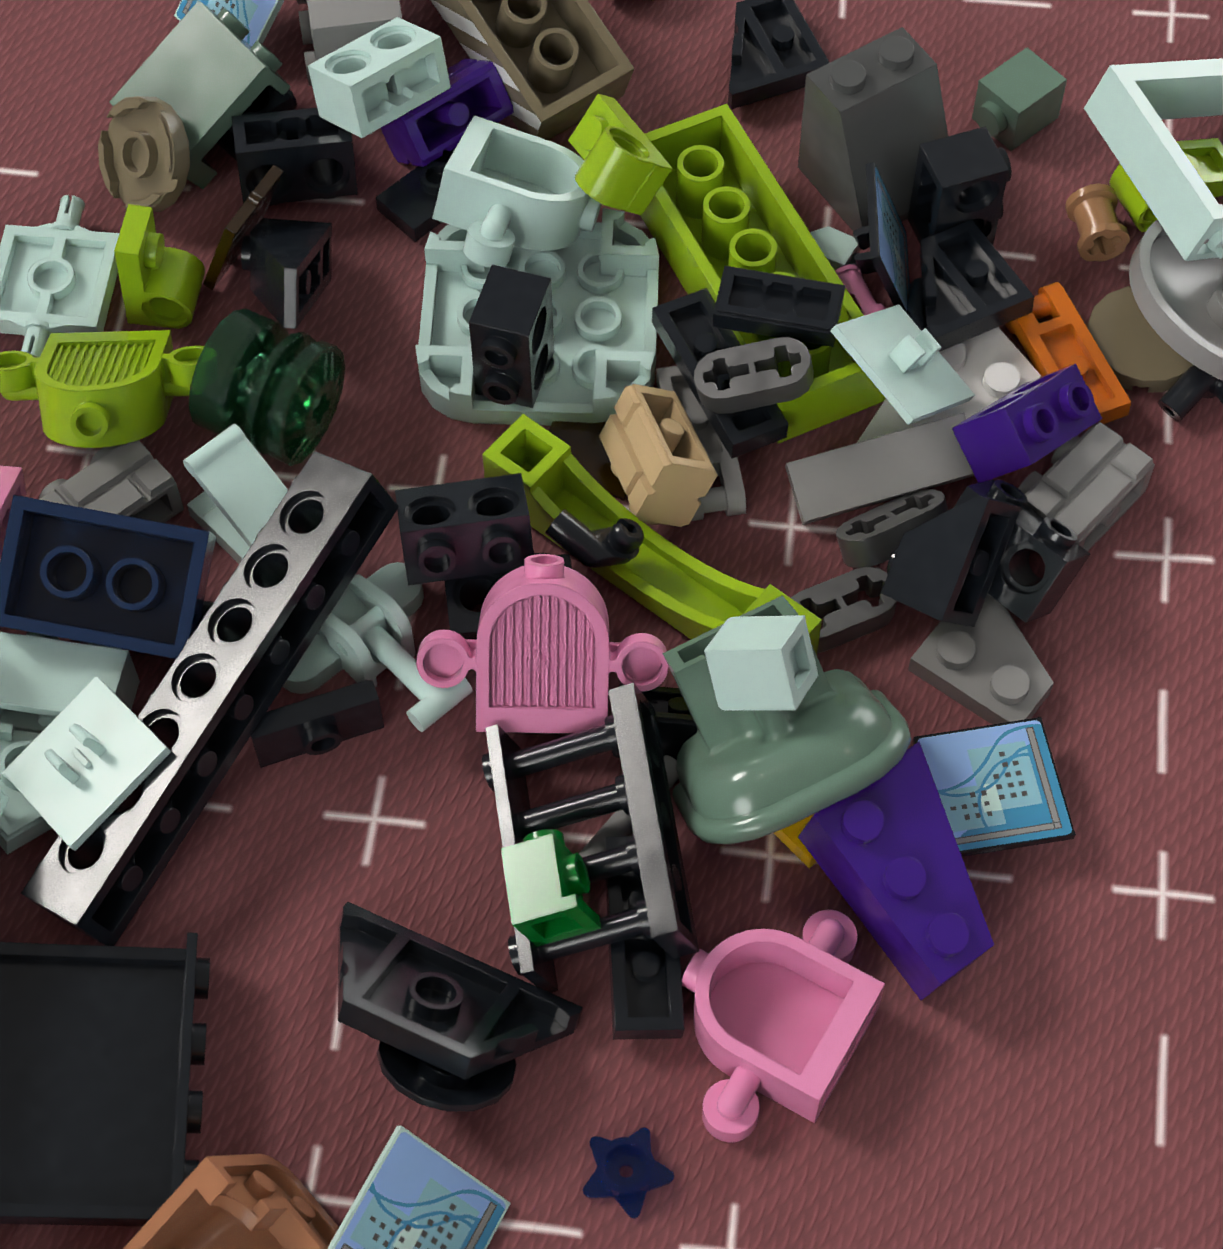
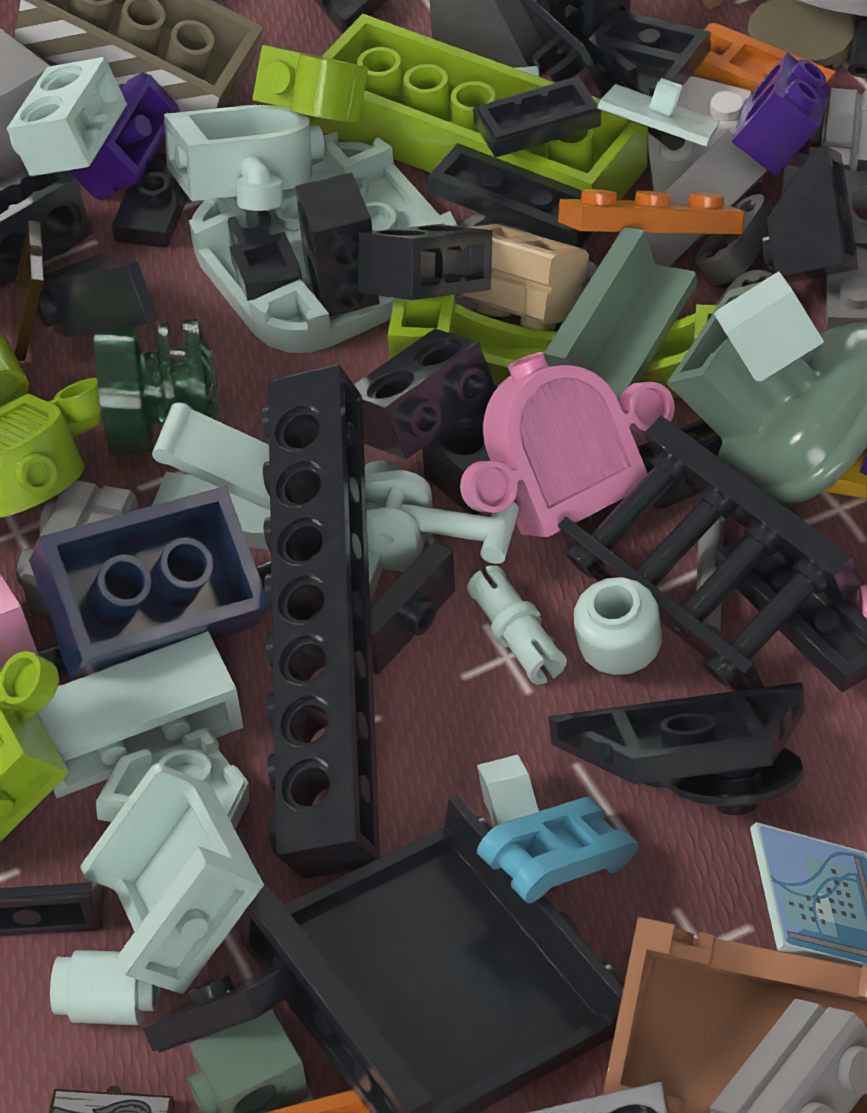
camera: 30 degrees left, 10 degrees down
light aqua piece [3,676,172,851] -> none
brick [501,829,601,947] -> none
black arm [545,509,644,568] -> none
flat silver beam [694,337,814,414] -> none
none -> black plate [228,210,303,301]
none -> black brick [358,224,493,300]
none -> light aqua pin [467,565,567,685]
none -> light aqua piece [477,755,539,828]
none -> medium azure plate [477,797,639,903]
none -> sand green panel [544,227,698,401]
none -> orange plate [558,189,745,234]
none -> light aqua head [574,577,662,675]

